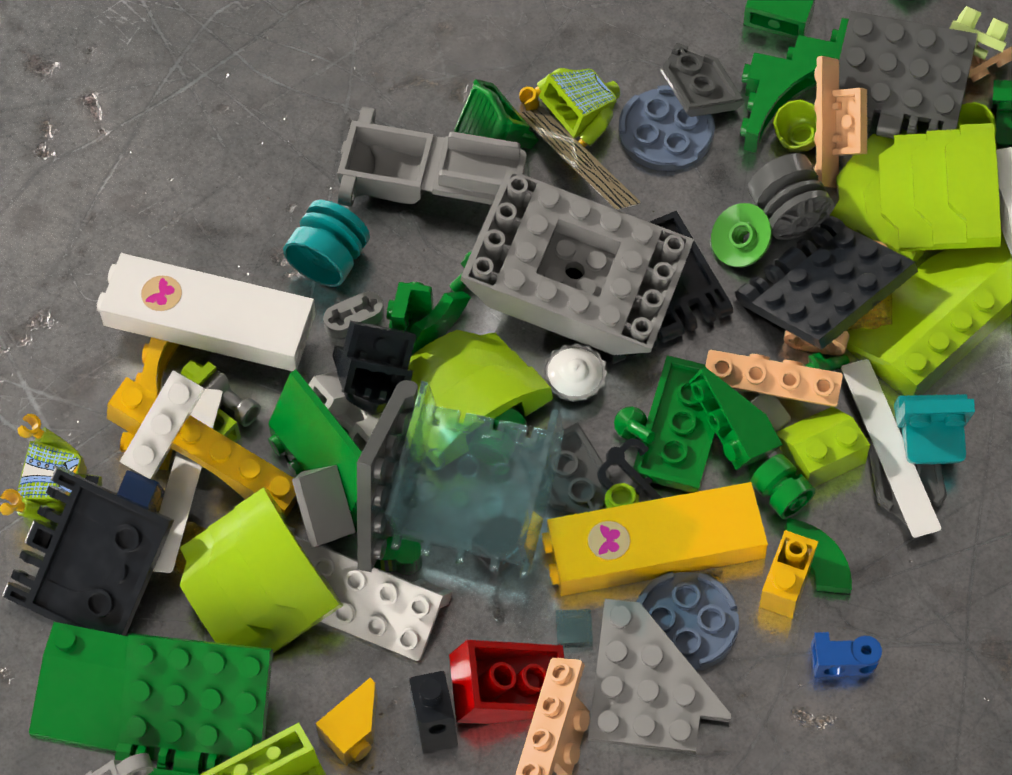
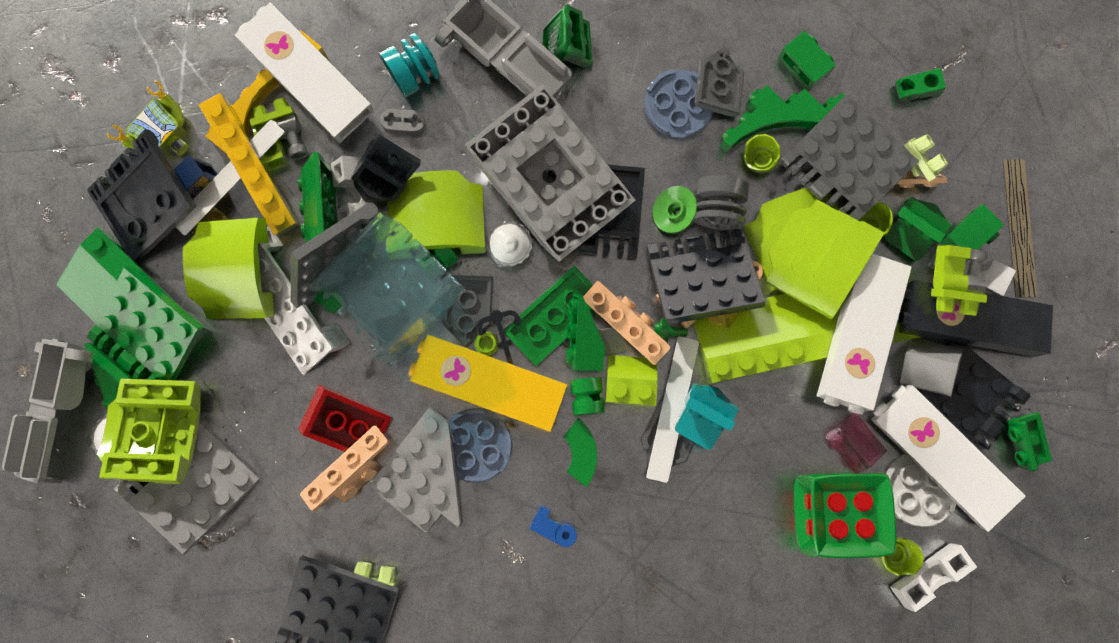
camera: 30 degrees right, 20 degrees up
white arch [120,370,206,479] -> none
light grey slope [292,465,356,548] -> none
yellow slope [315,677,377,766] -> none
green bracket [386,282,434,332] -> none
green tile [409,291,471,356] -> none
black torso [409,671,458,753] -> none
lime torso [519,68,620,148] -> none
dark tan sticker [519,108,641,210] -> none
clear light blue tile [556,609,593,648] -> none
green plate [614,406,656,444] -> none
yellow slope [759,530,818,619] -> none
light nougat bracket [814,56,867,188] -> none

